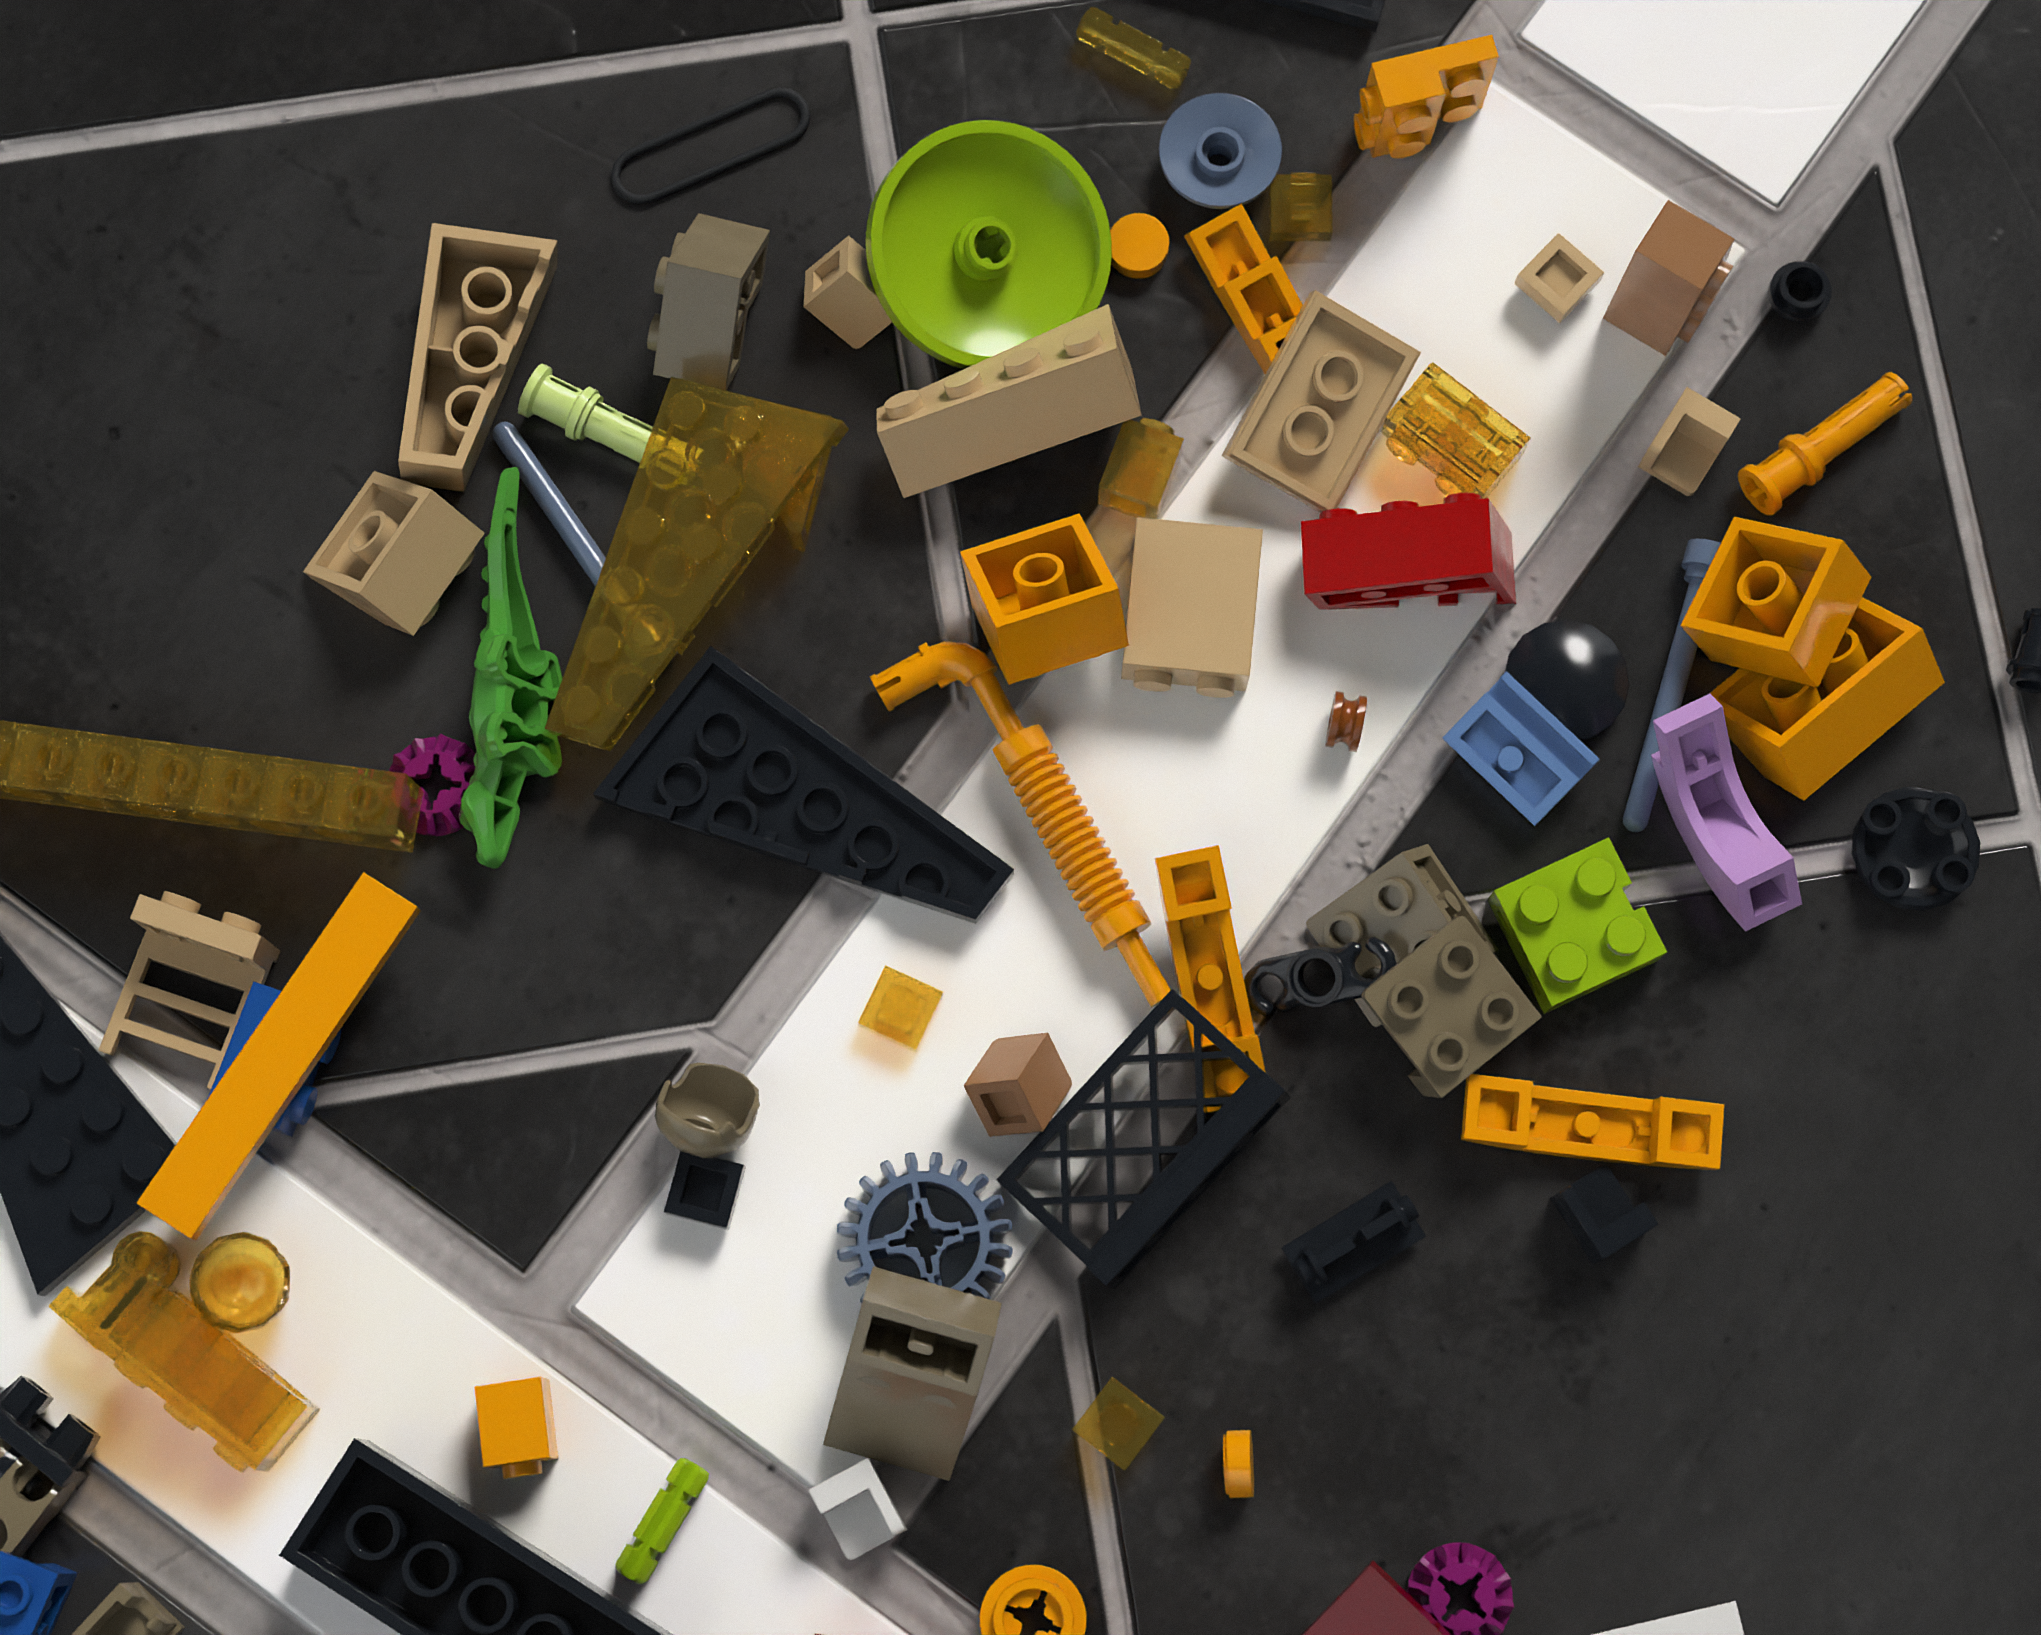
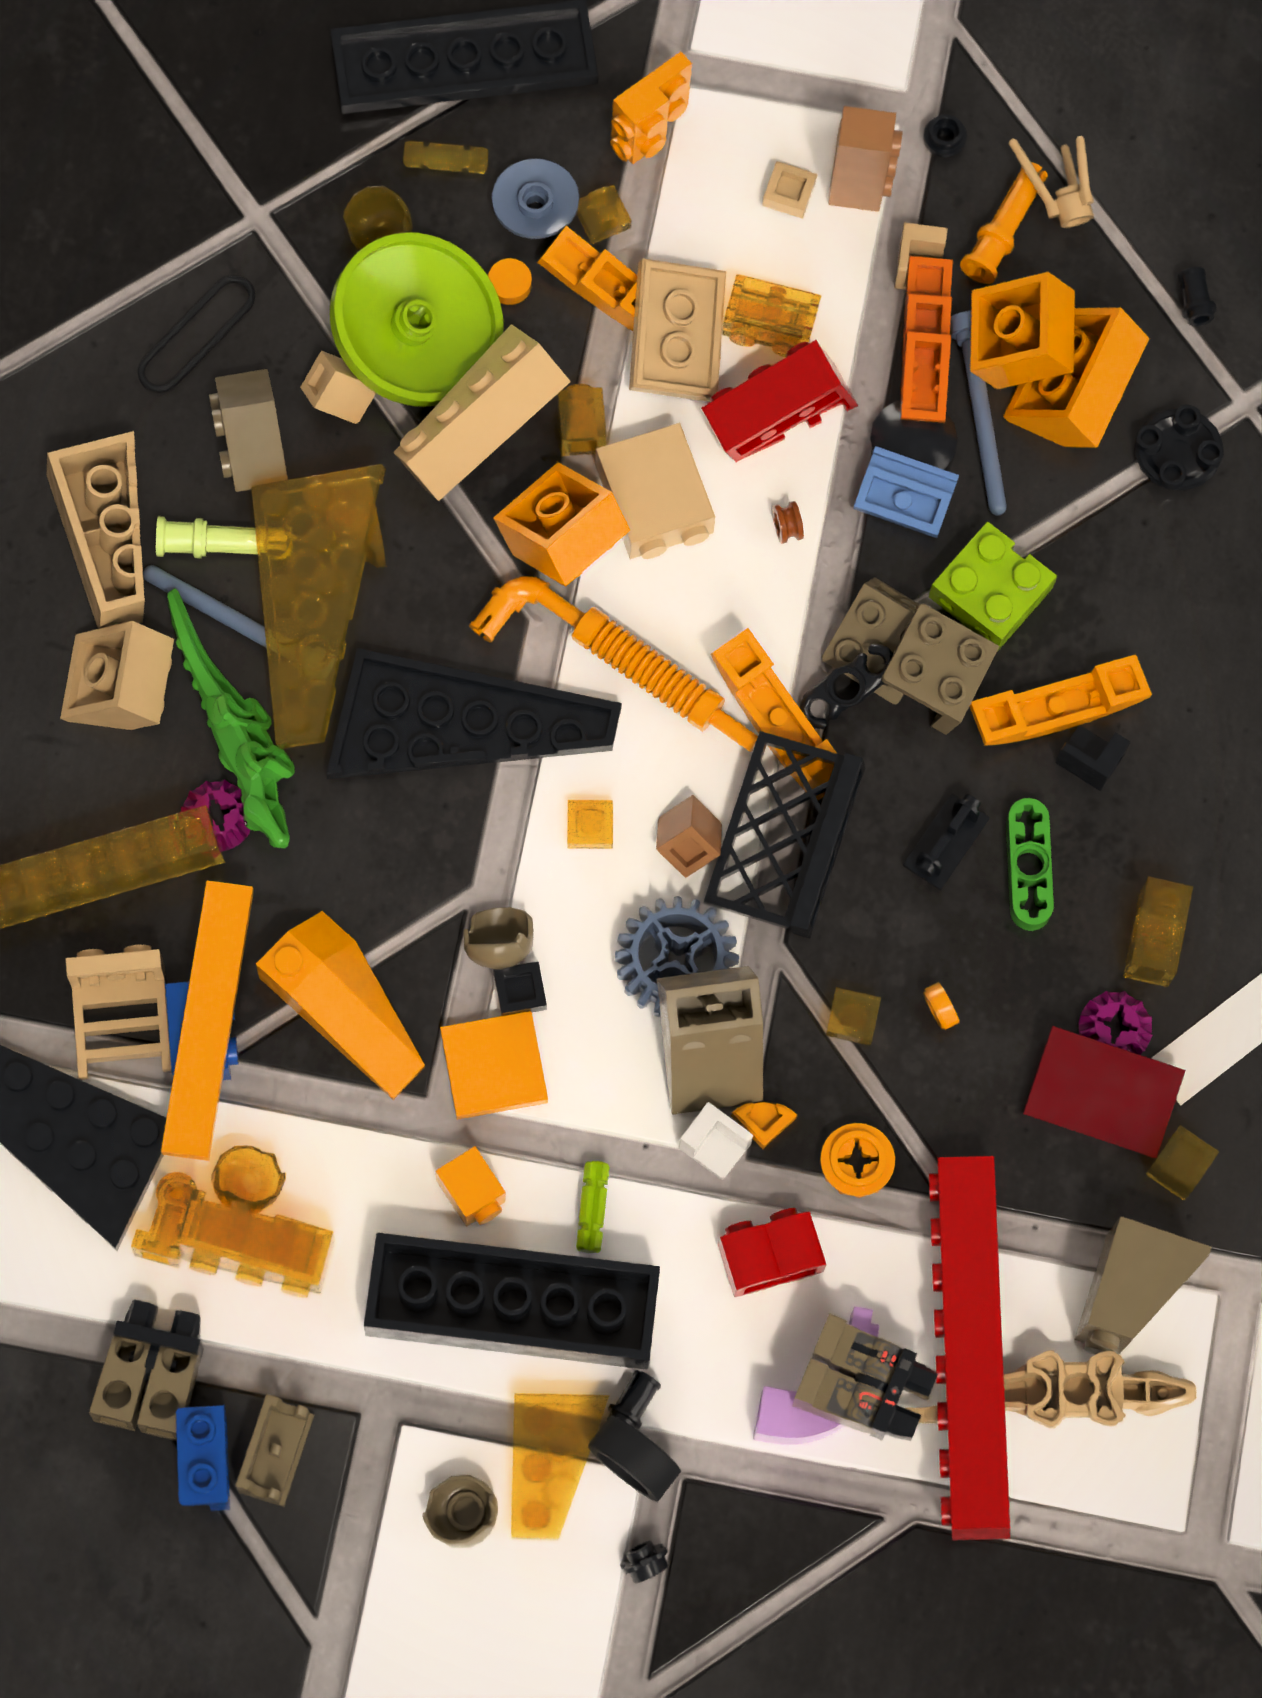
camera: 30 degrees left, 5 degrees down
lavender arch [1651,694,1802,932] -> none
none -> light orange wedge [256,911,425,1100]
none -> clear yellow hair [343,186,413,250]
none -> light orange tile [440,1011,548,1120]
none -> light orange tile [731,1102,797,1149]
none -> orange slope [901,256,953,423]
none -> bright green beam [1006,798,1054,931]
none -> tan plant [1009,136,1094,228]
none -> clear yellow brick [1123,876,1193,987]

